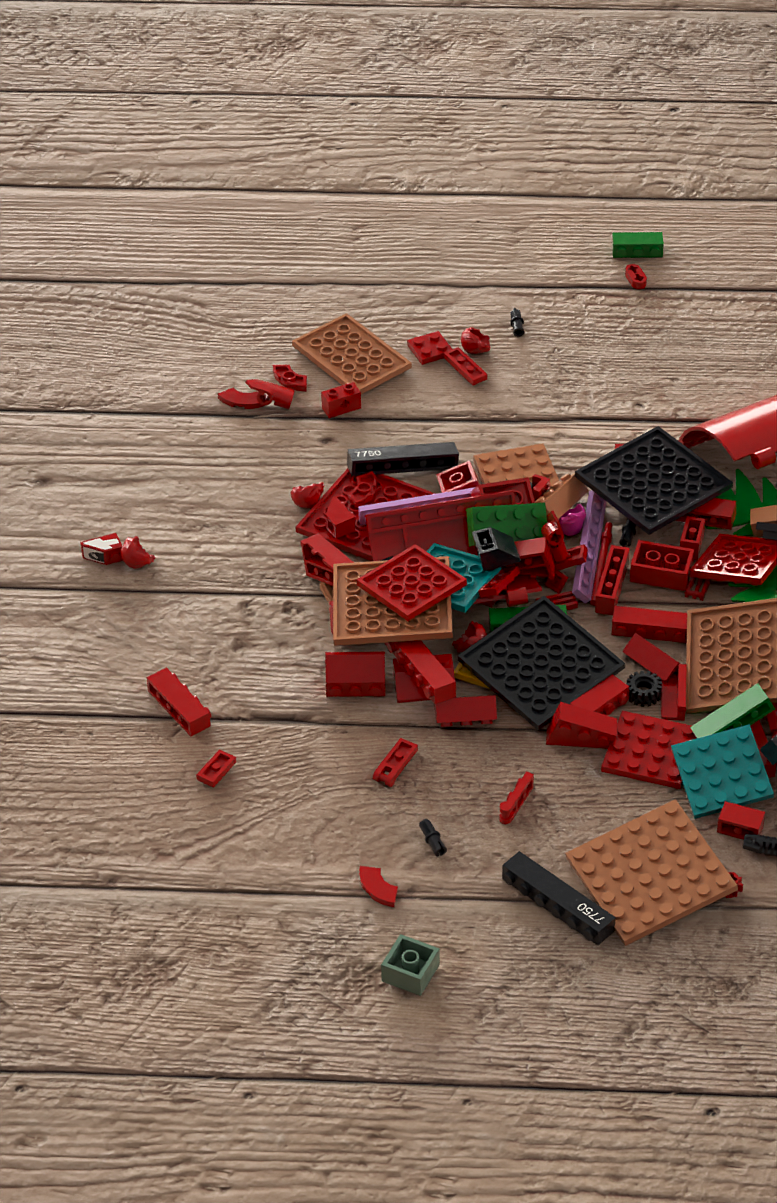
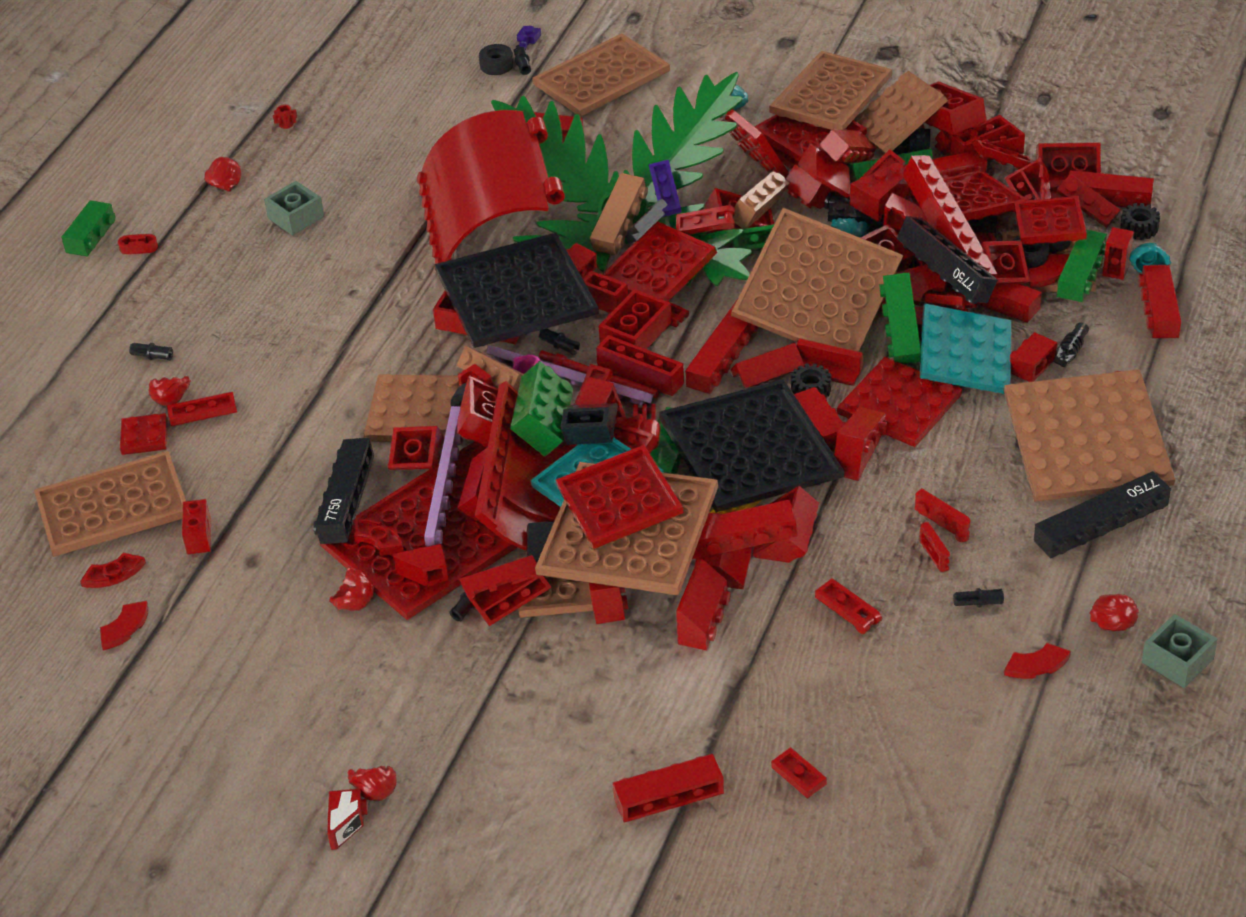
camera: 70 degrees left, 0 degrees up
red panel [245,379,294,410] -> none
red panel [541,511,568,562] -> none
none -> red hair [204,157,241,192]
none -> sand green brick [264,181,325,235]
none -> red tile [919,522,950,573]
none -> red hair [1089,594,1139,632]

